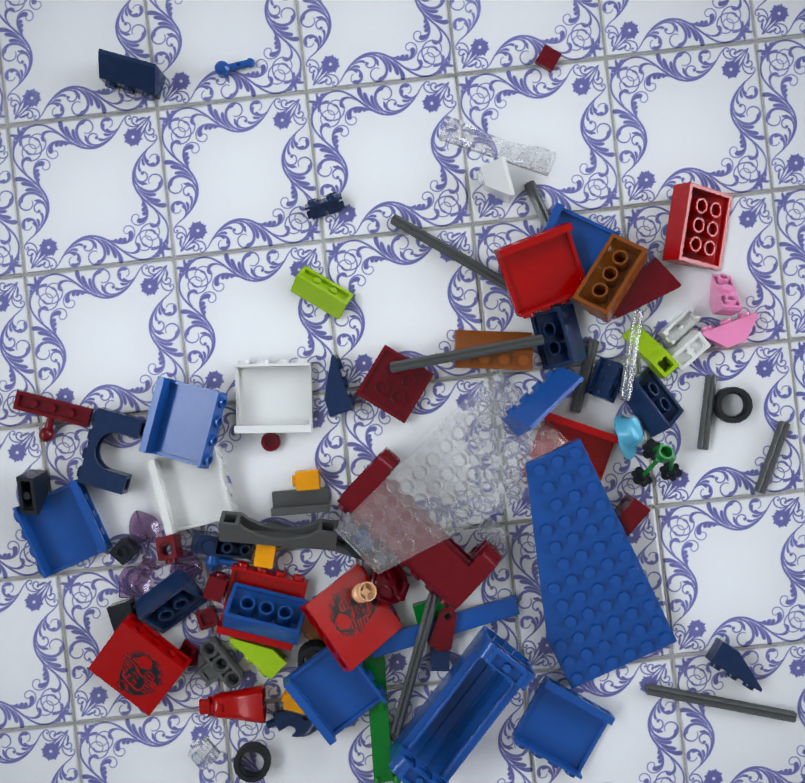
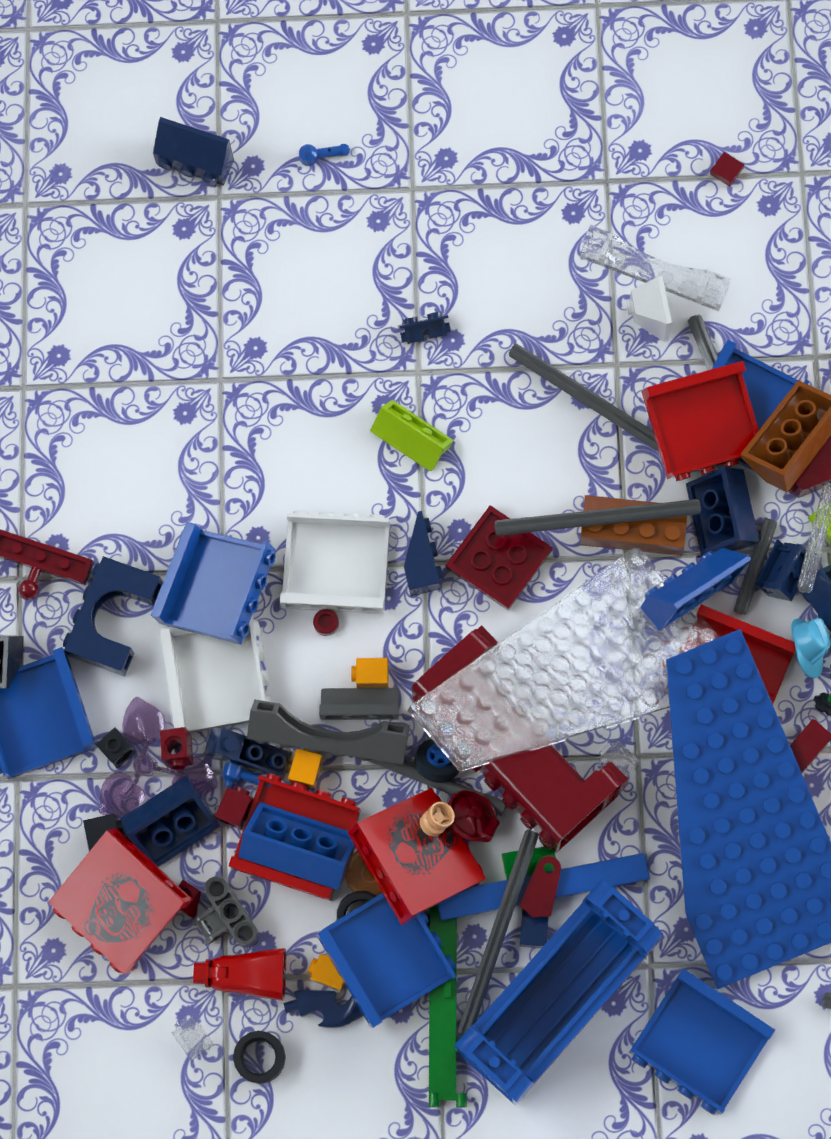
camera: 10 degrees right, 15 degrees down
dark red tile [195,605,220,631] -> none
lime slope [229,637,289,680] -> none

